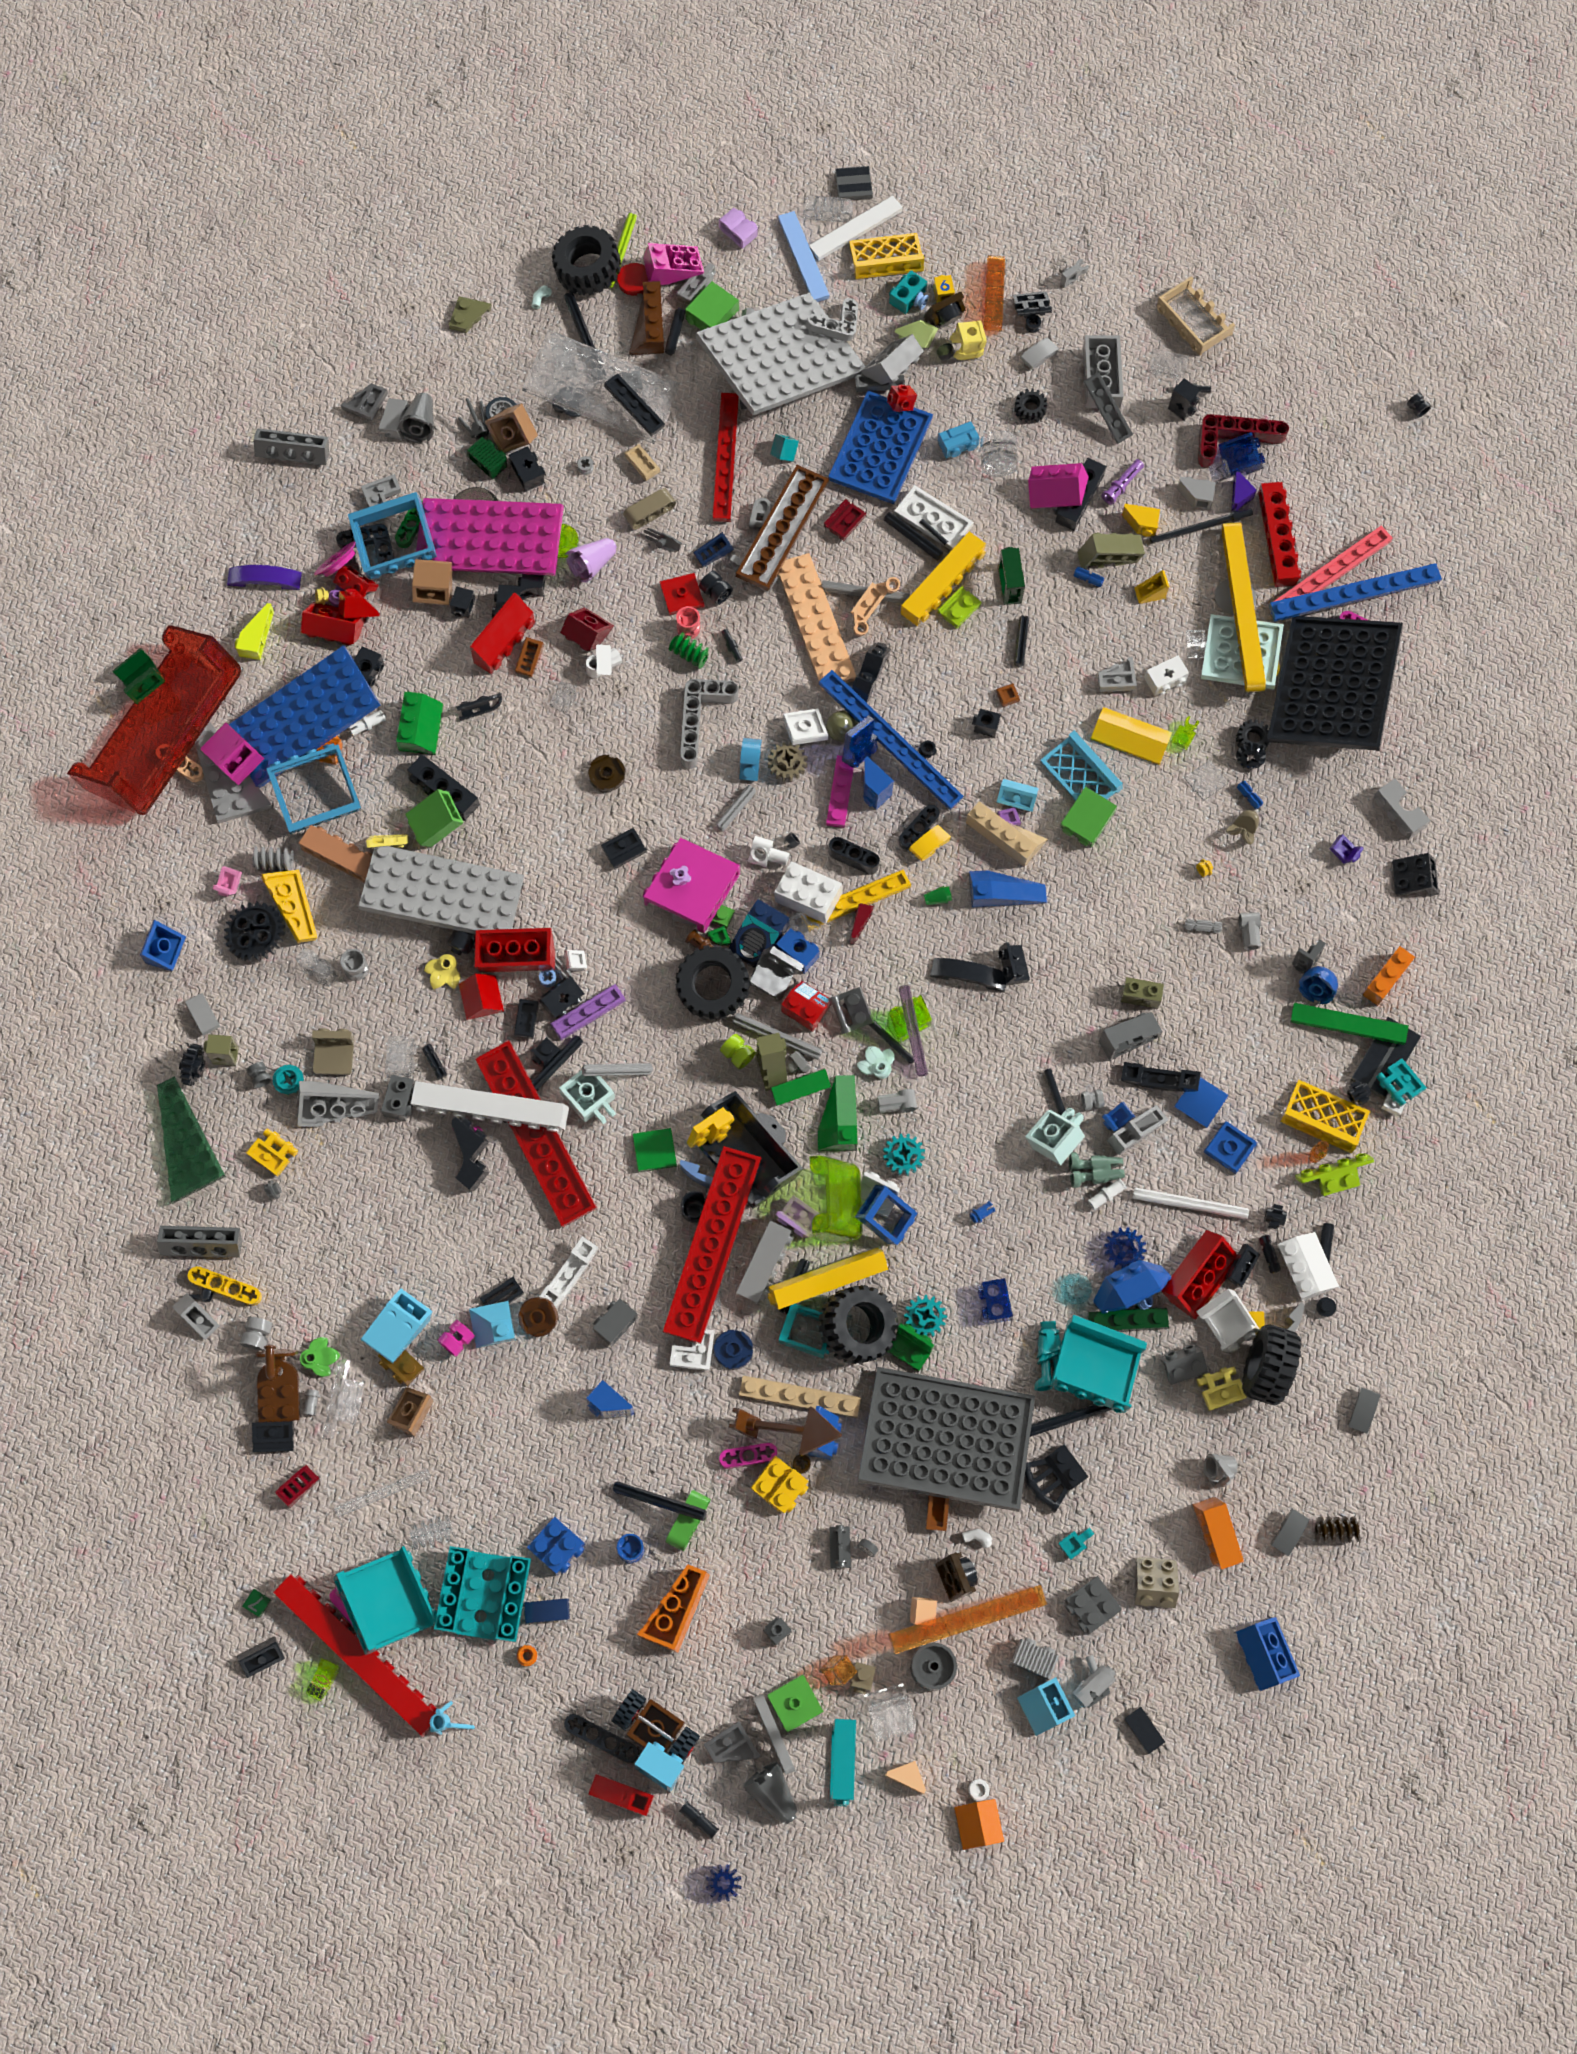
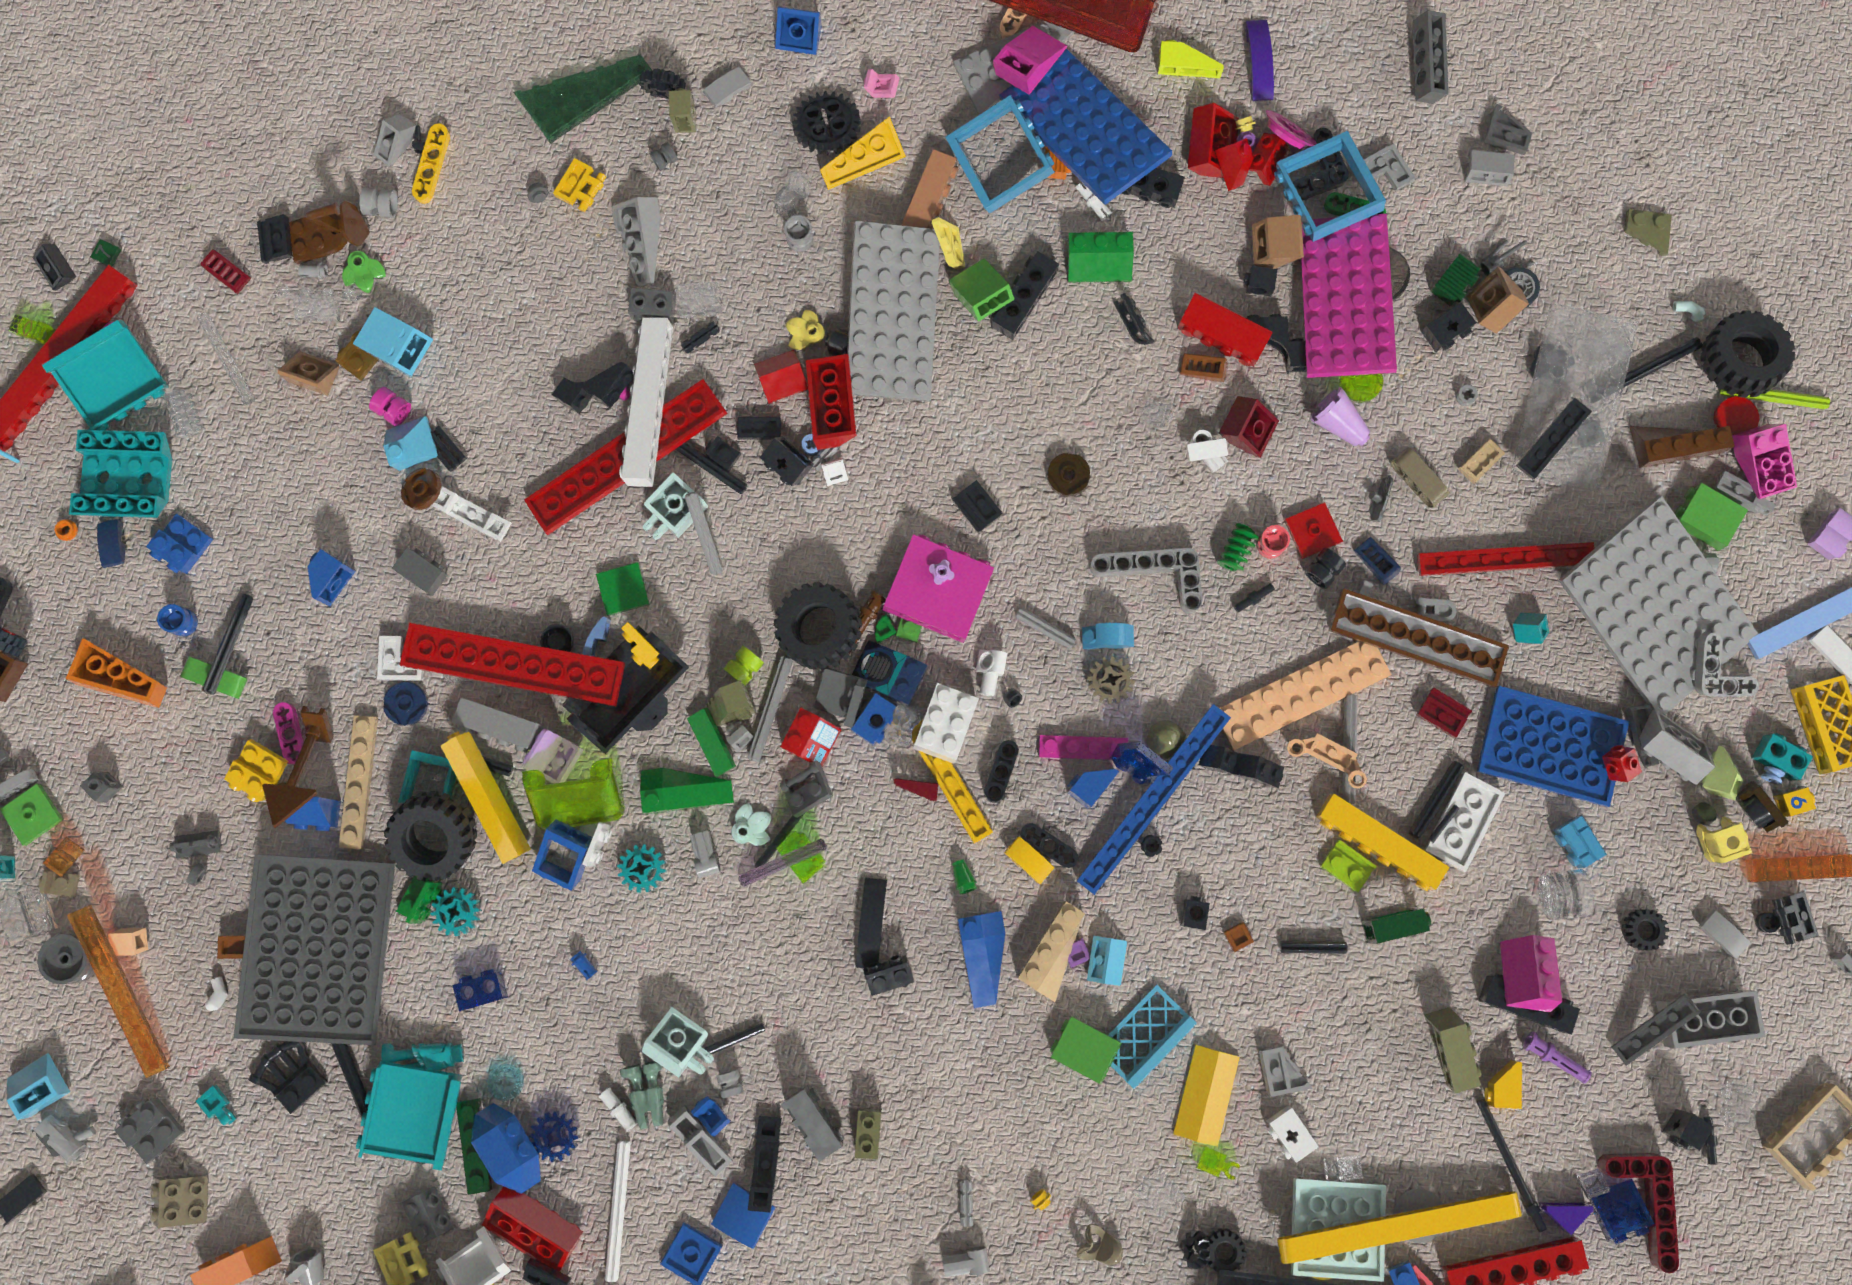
camera: 90 degrees right, 10 degrees up
dark grey brick [157,1225,242,1258] -> none
light grey piece [252,846,294,871] -> none
teal gear [273,1064,304,1095] -> none
dark tan bracket [312,1028,354,1075] -> none
dark grey cone [398,393,434,443] -> none
medium lavender tile [550,984,626,1041] -> none
black axle [665,307,685,356] -> none
white plate [783,709,828,745] -> none
dark brown piece [936,1552,978,1602] -> none
light grey brick [1010,1637,1059,1680] -> none
blue piece [1073,567,1104,587] -> none
yellow slope [1134,570,1169,604] -> none
light grey slope [1177,477,1216,510] -> none
blue piece [1237,781,1263,810] -> none

